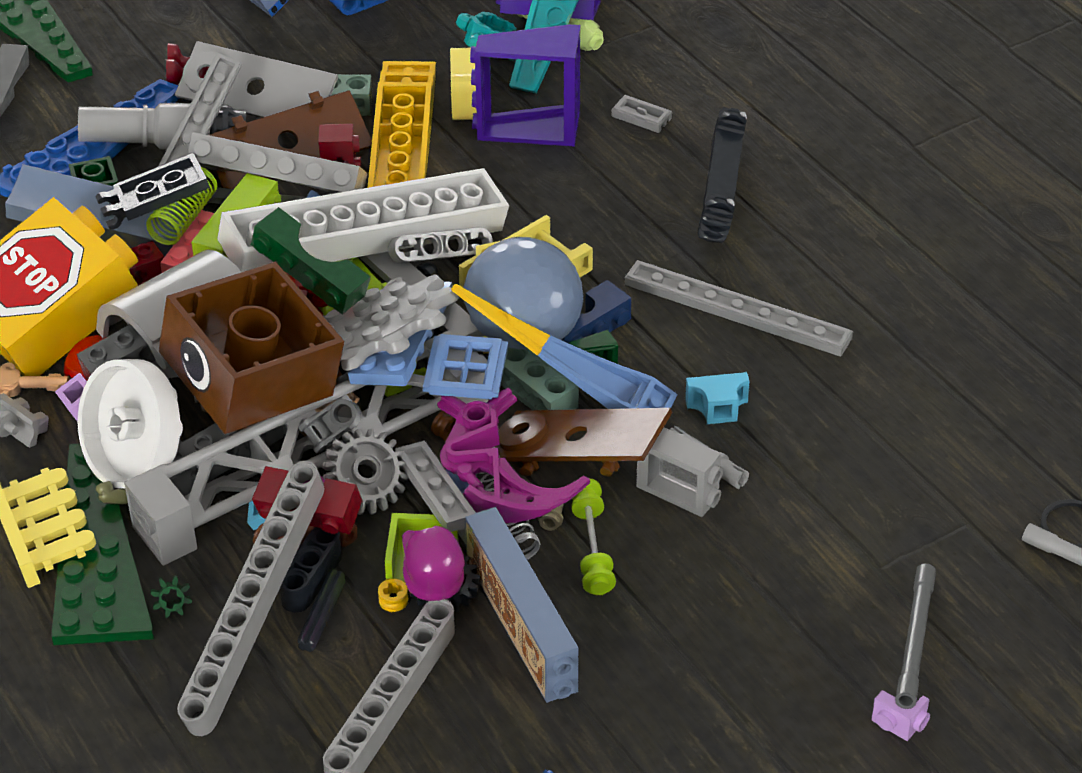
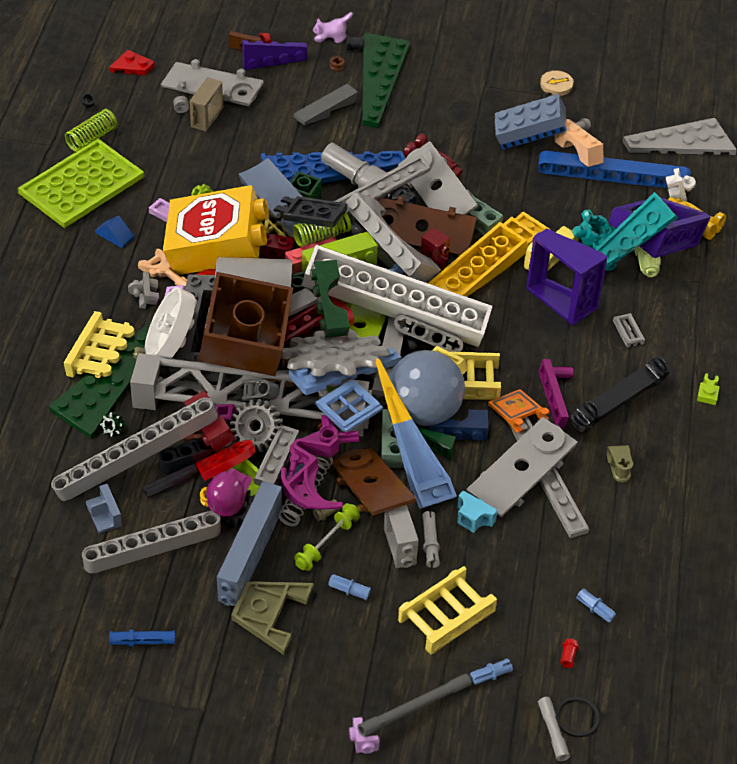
camera: 40 degrees right, 5 degrees up
none -> sand blue panel [86,484,122,533]
none -> red tile [196,440,256,481]
none -> olive wing [231,581,314,655]
none -> medium blue axle [329,574,371,600]
none -> light yellow fence [398,566,497,655]
none -> light grey piece [467,417,578,517]
none -> medium blue axle [470,659,513,684]
none -> orange flag [488,389,549,433]
none -> magenta piece [538,359,573,430]
none -> red pin [560,639,579,668]
none -> medium blue axle [576,588,616,622]
none -> olive piece [607,445,633,483]
none -> lime plate [697,373,720,405]

